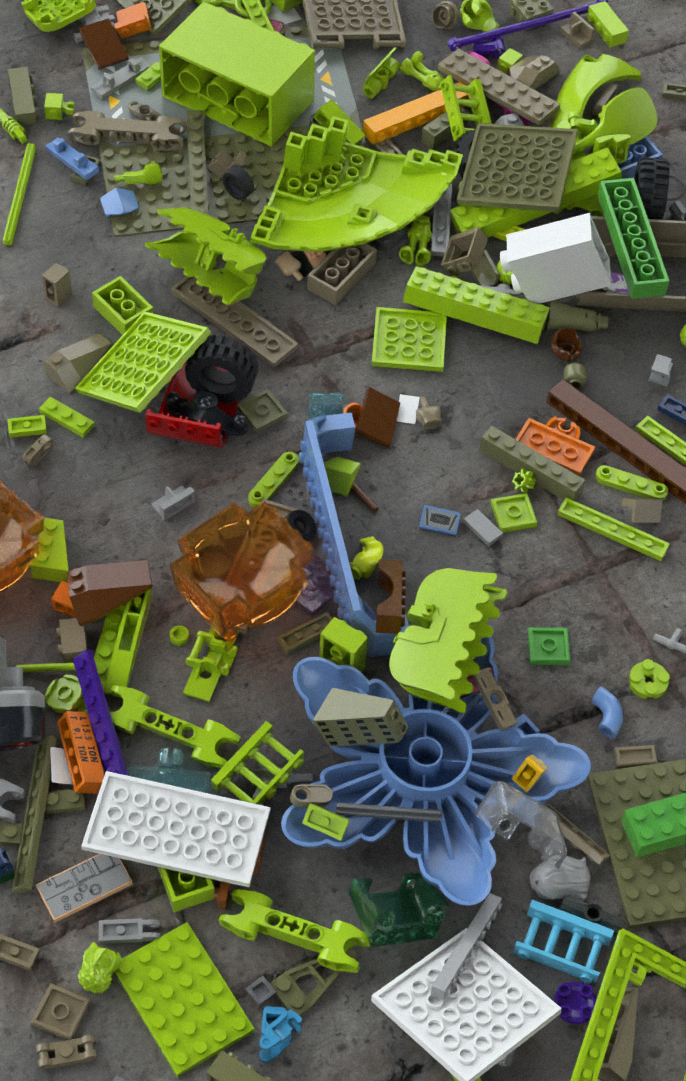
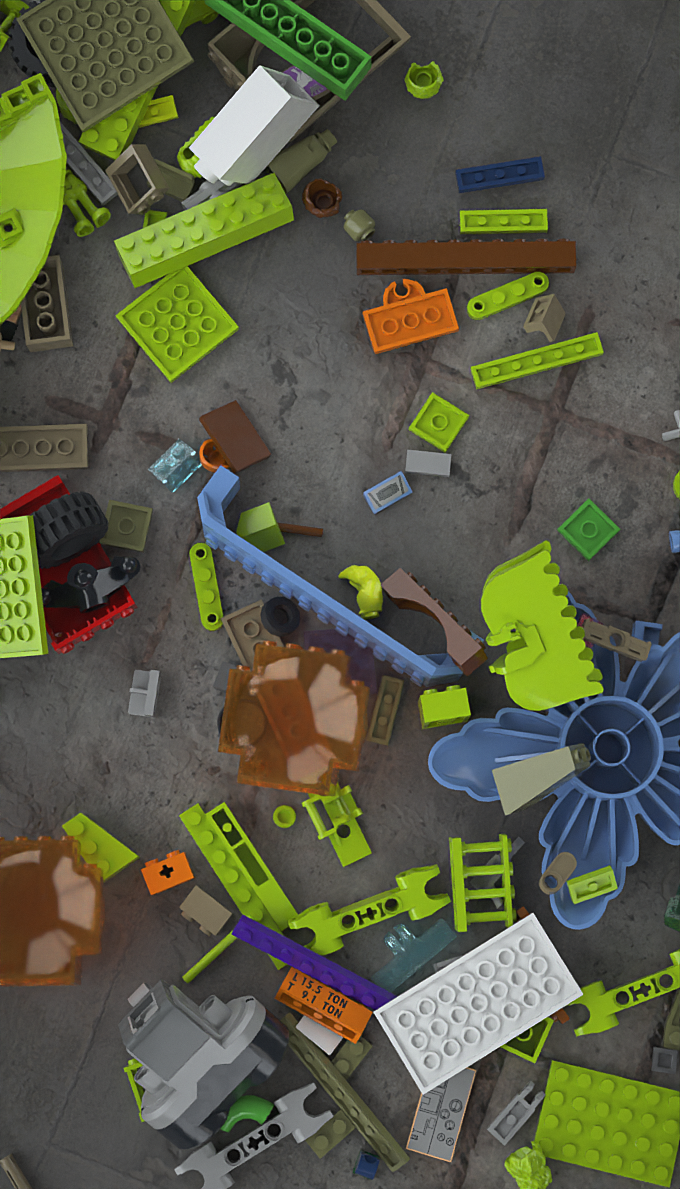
camera: 40 degrees left, 25 degrees up
lime tile [45,675,84,713] -> none
reddish brown wedge [67,560,153,626] -> none
dark grey axle [336,803,442,822] -> none
white sticker [396,394,420,424] -> none
dark tan piece [416,396,442,429] -> none
olive brick [479,425,585,501] -> none
lime gear [512,469,537,493] -> none
light grey window [648,354,673,387] -> none

